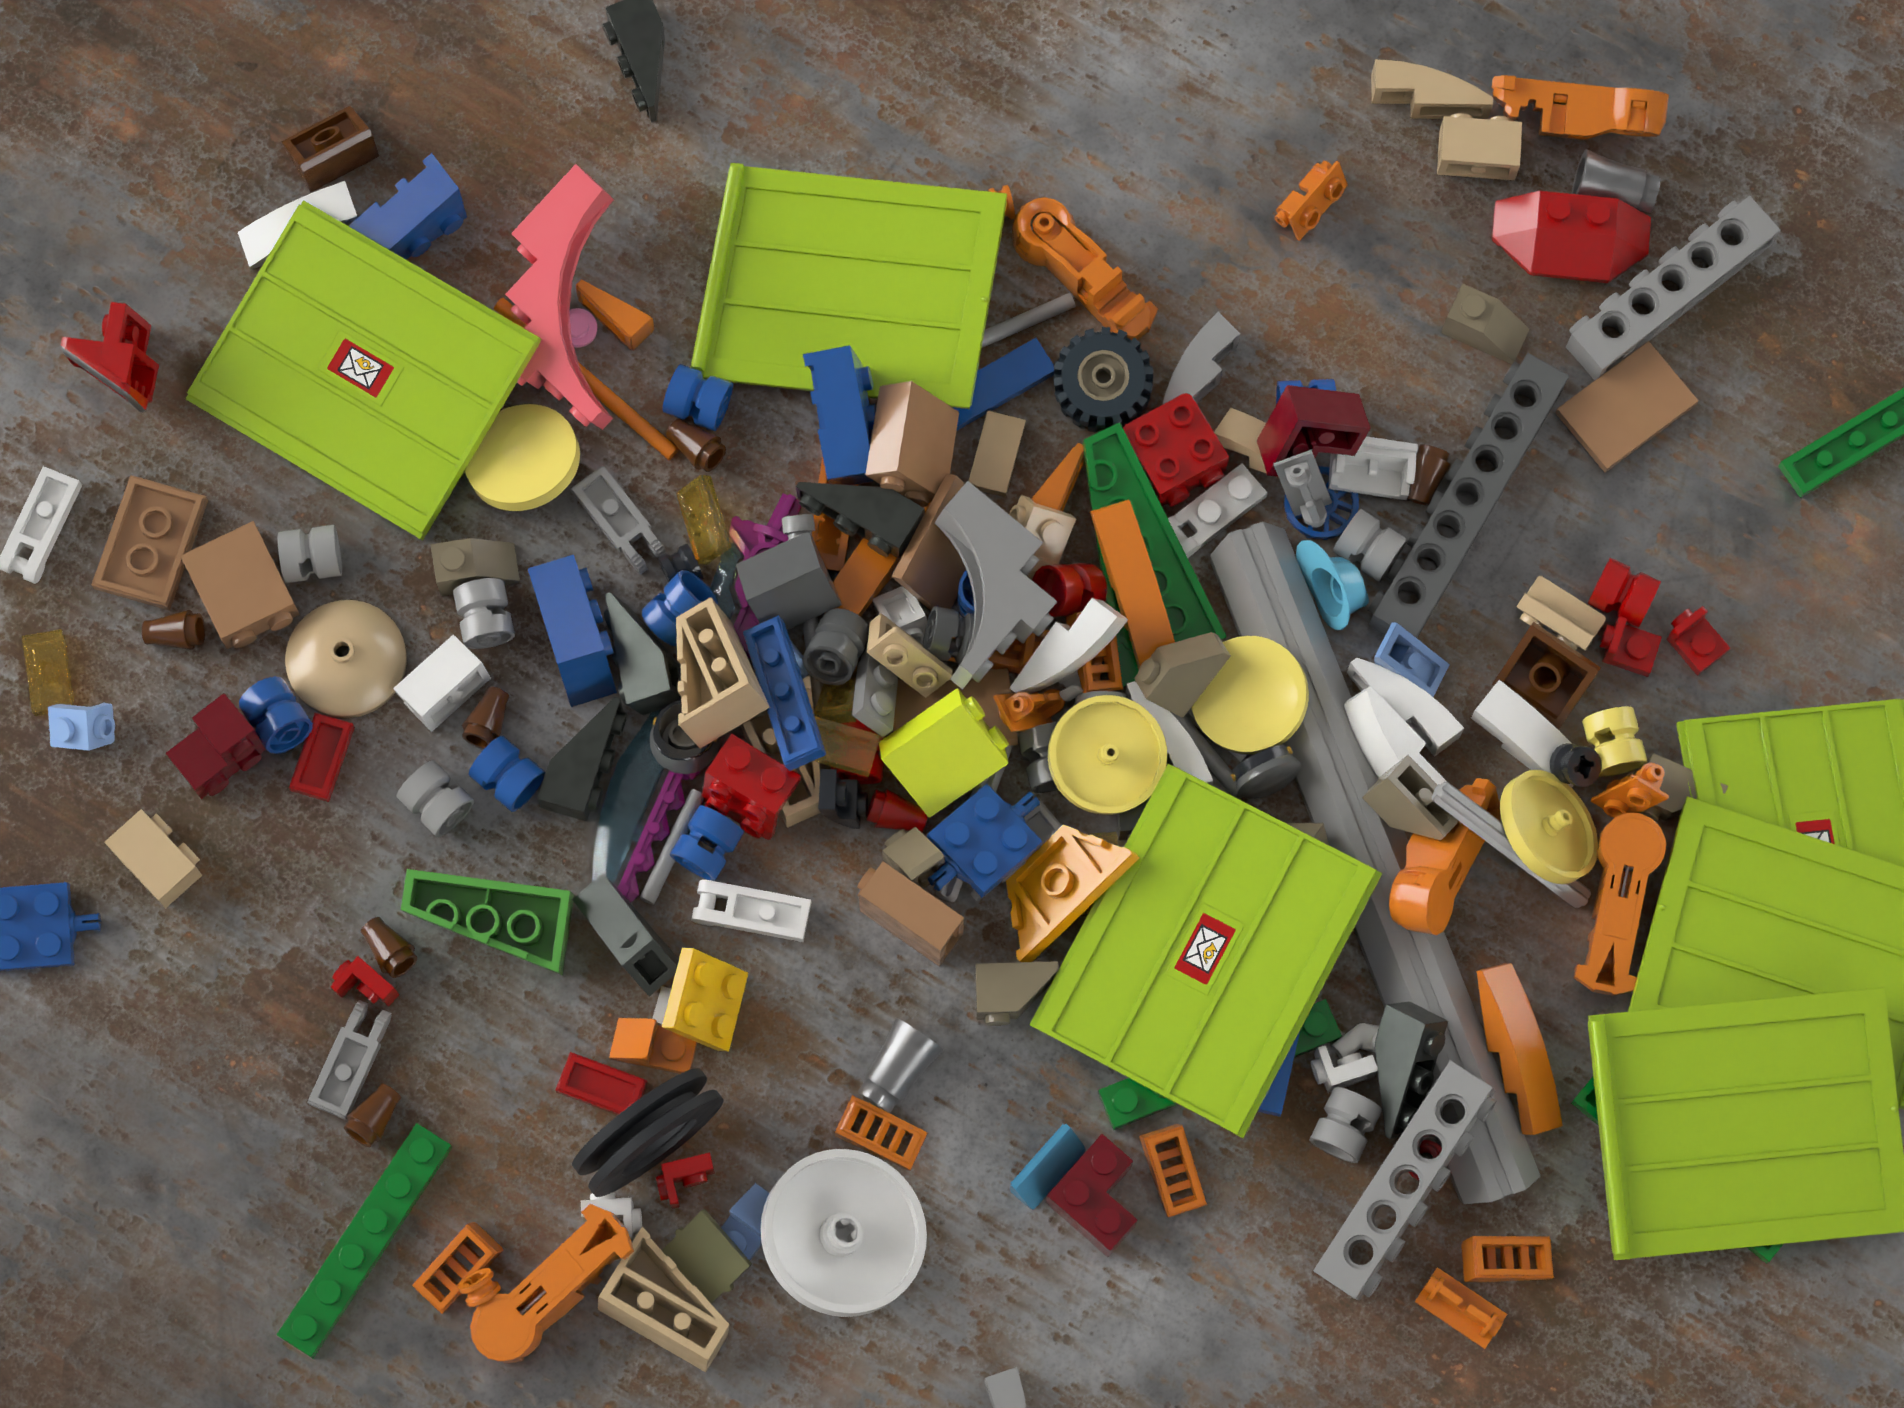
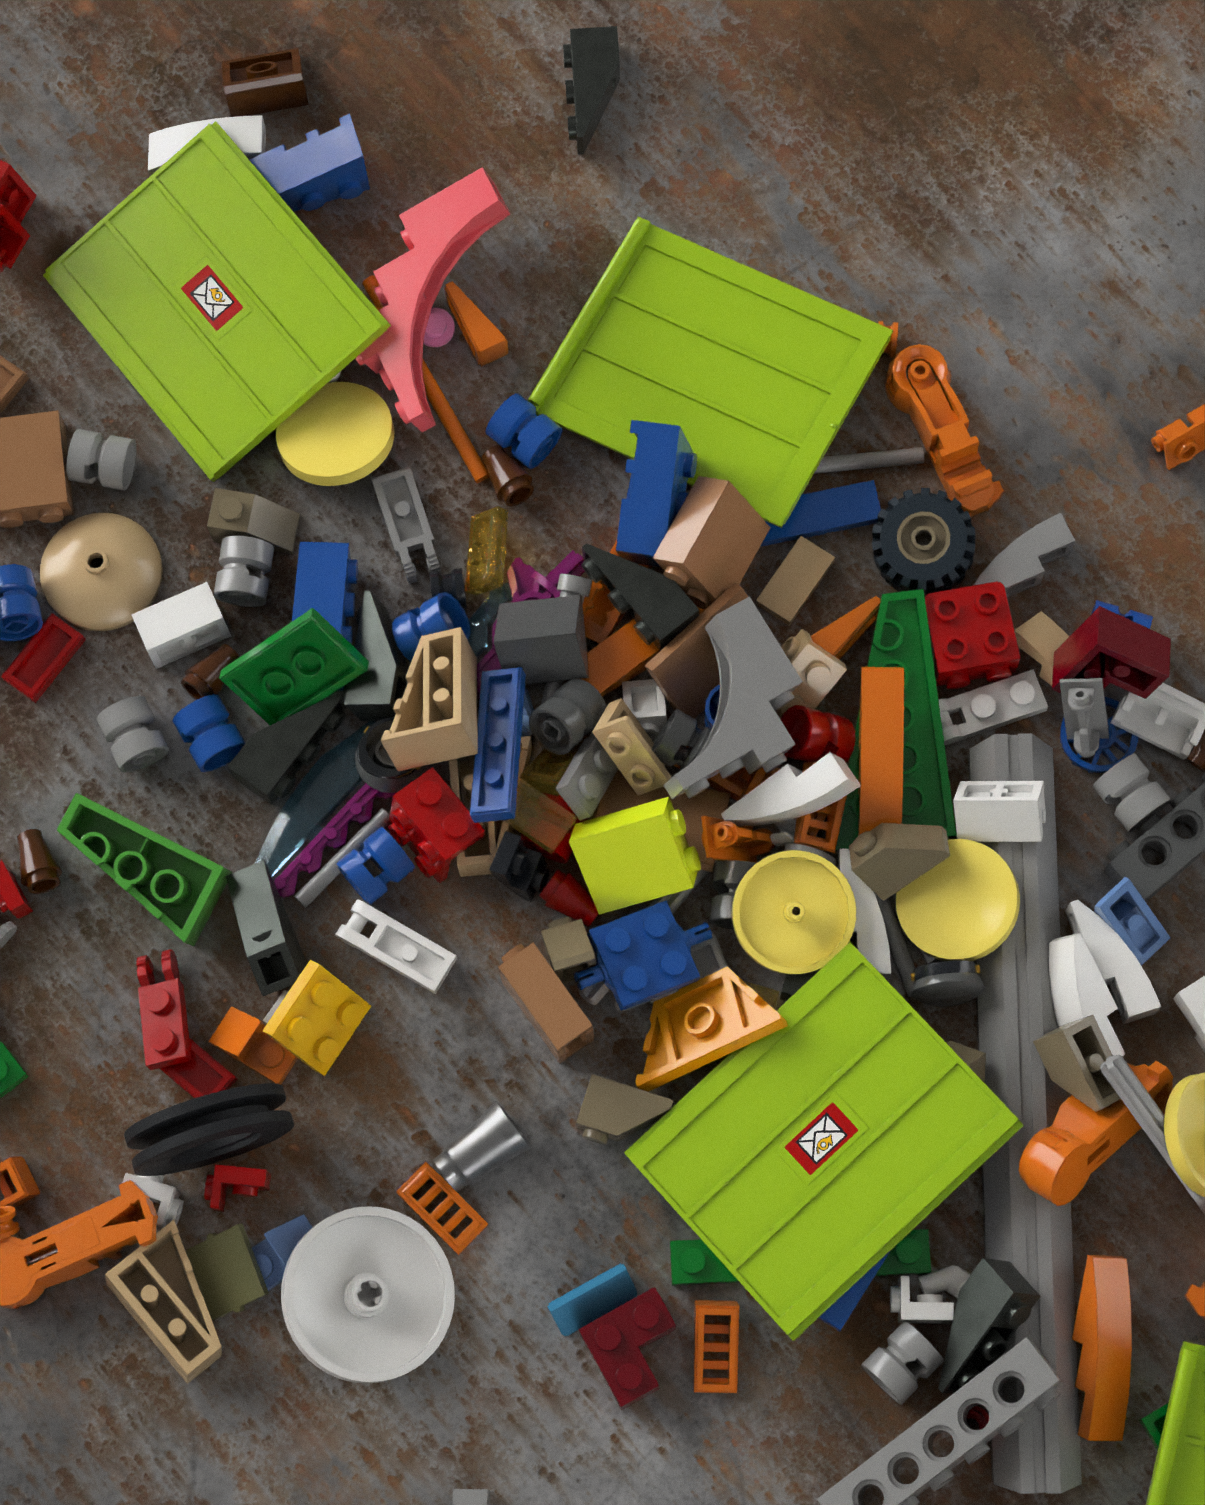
camera: 25 degrees right, 0 degrees up
medium azure piece [1296,540,1369,630] -> none
none -> red hinge [136,949,191,1070]
none -> green tile [219,608,369,725]
none -> white hinge [953,781,1046,842]

